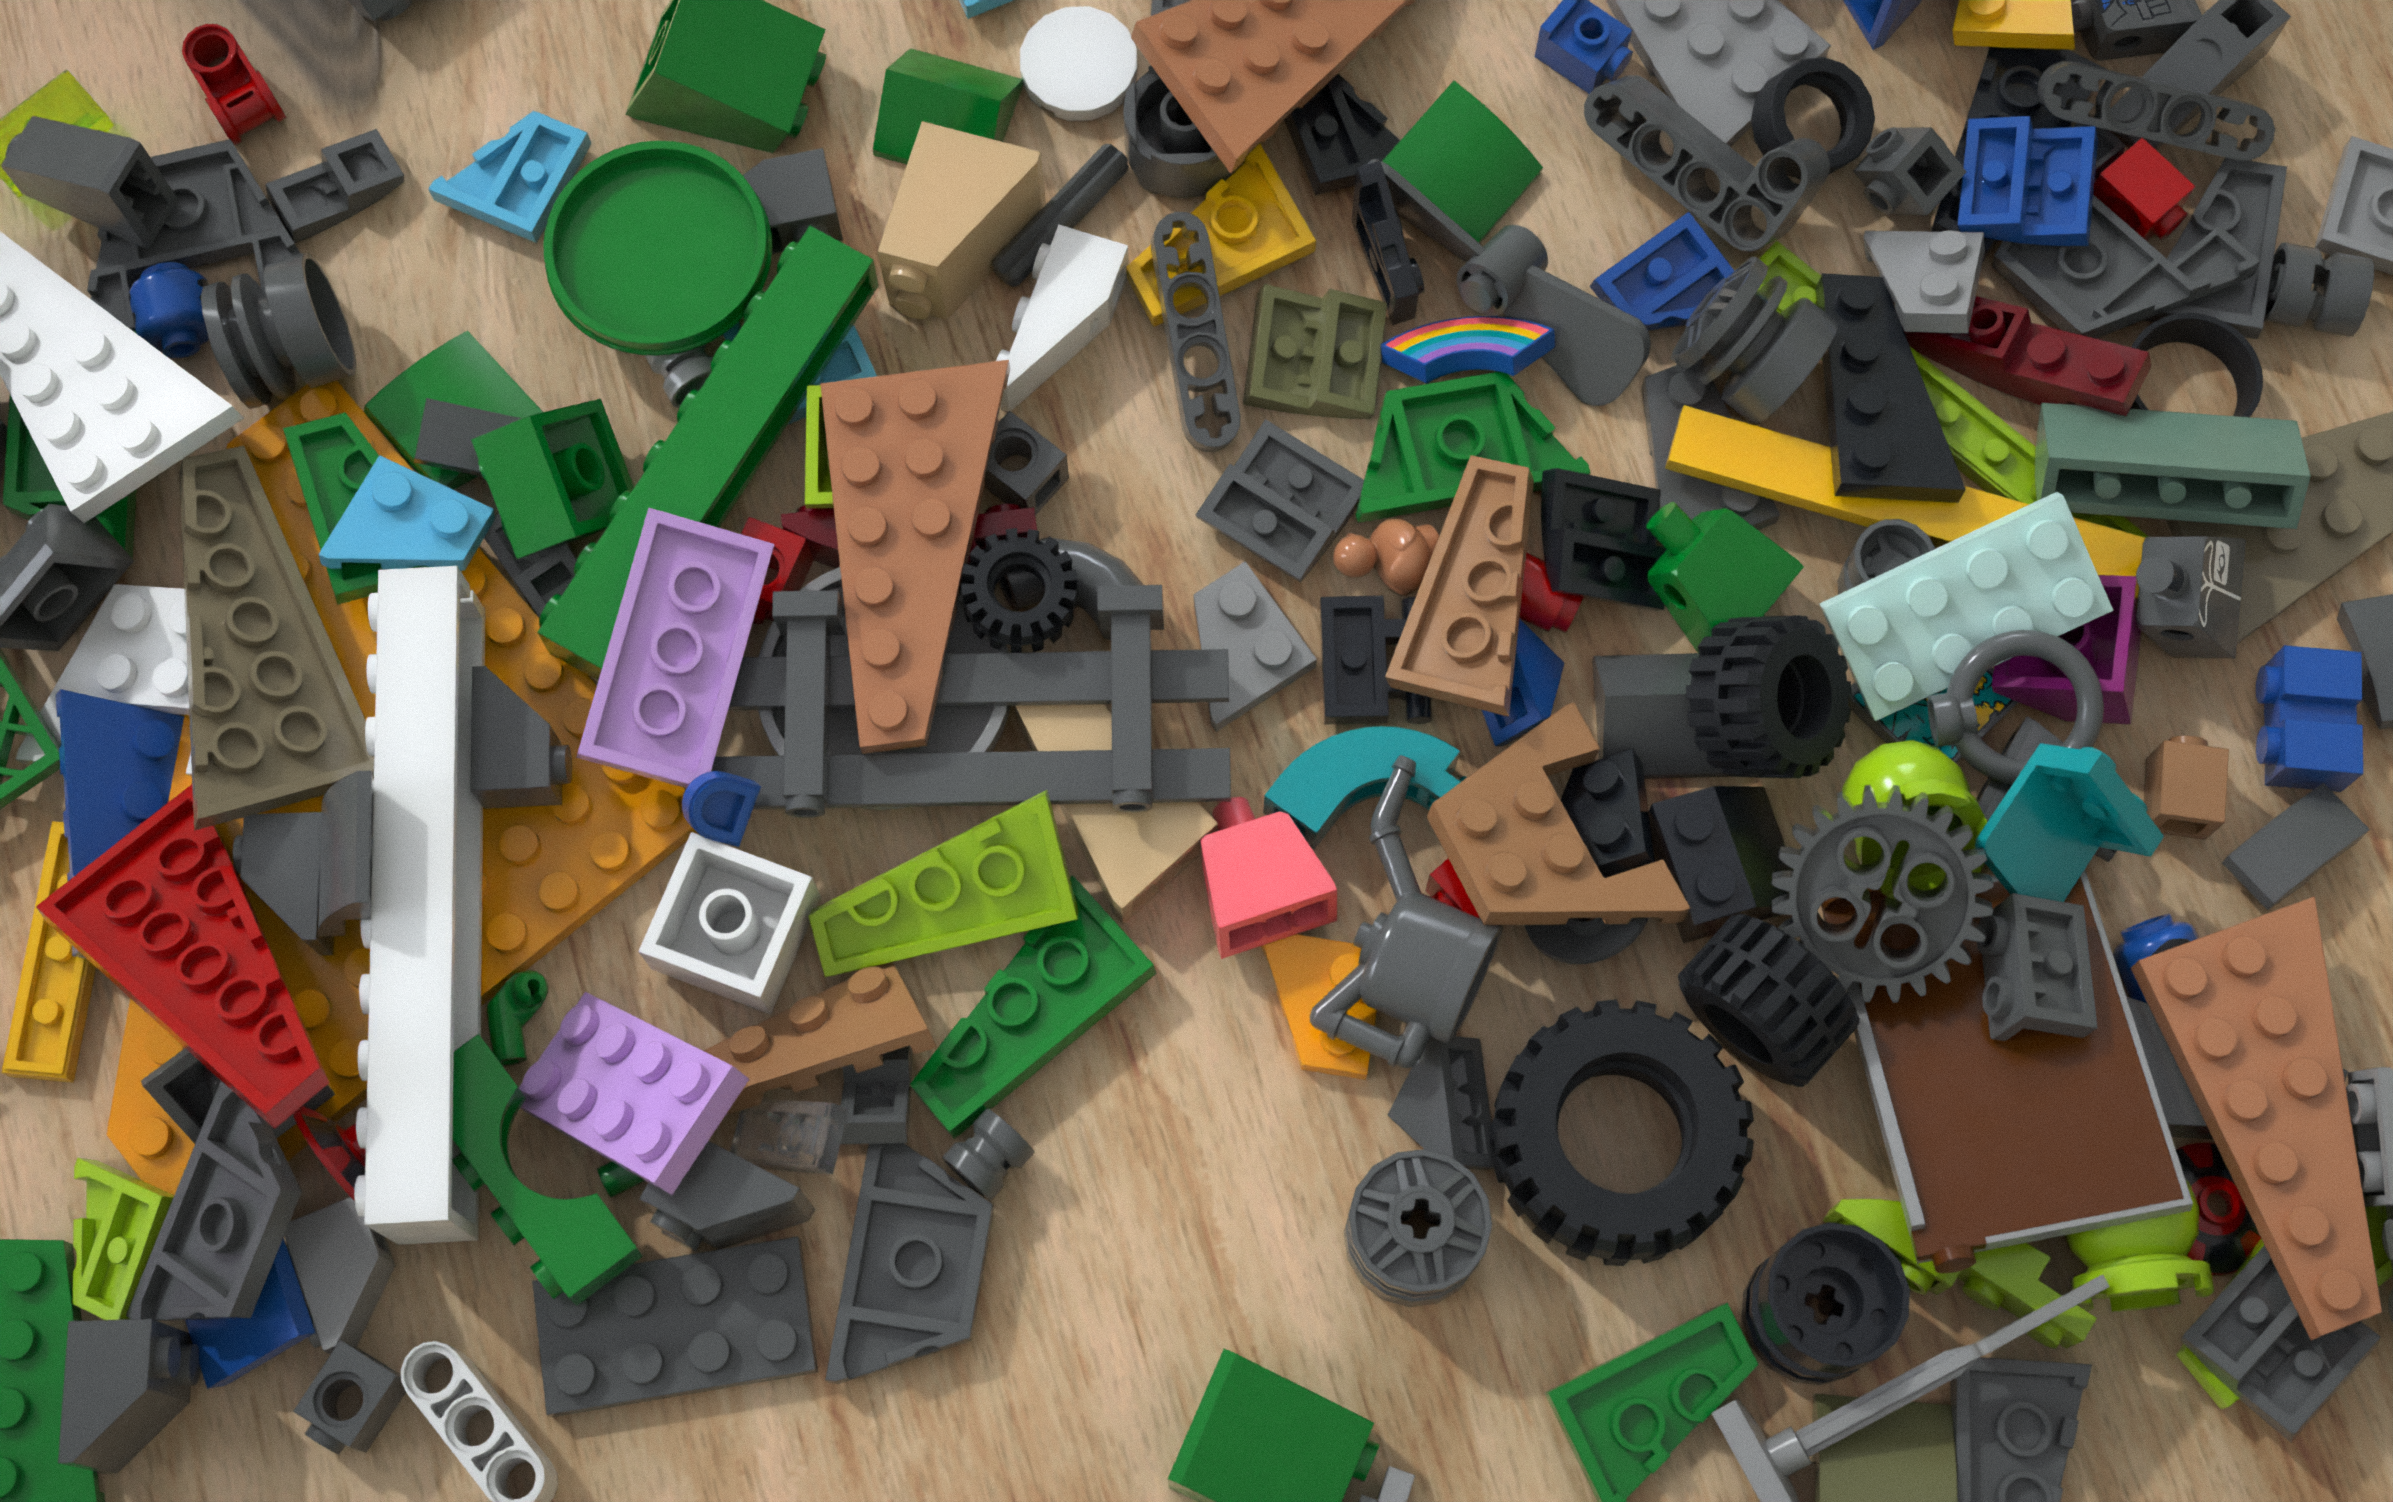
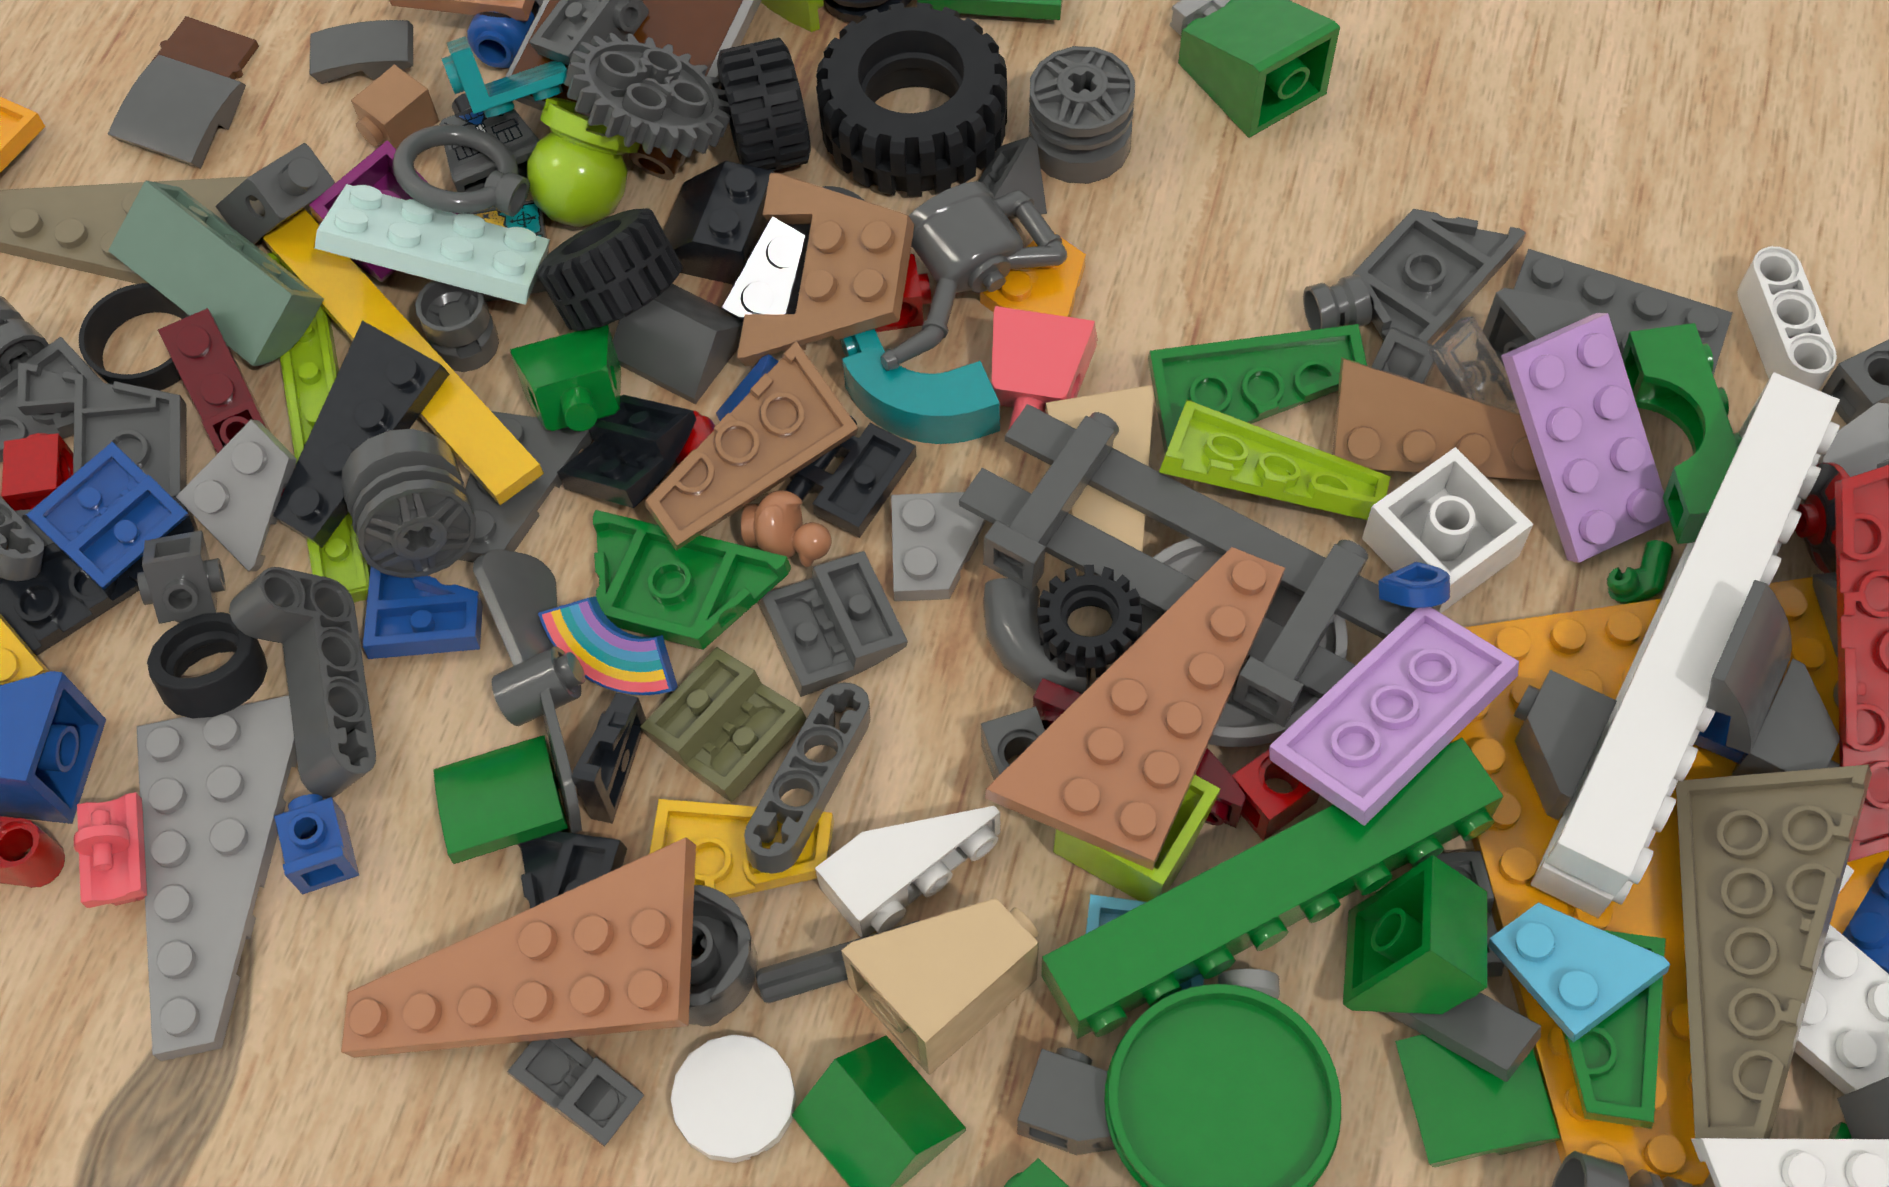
camera: 145 degrees left, 10 degrees down
blue brick [2255,645,2363,792] -> none

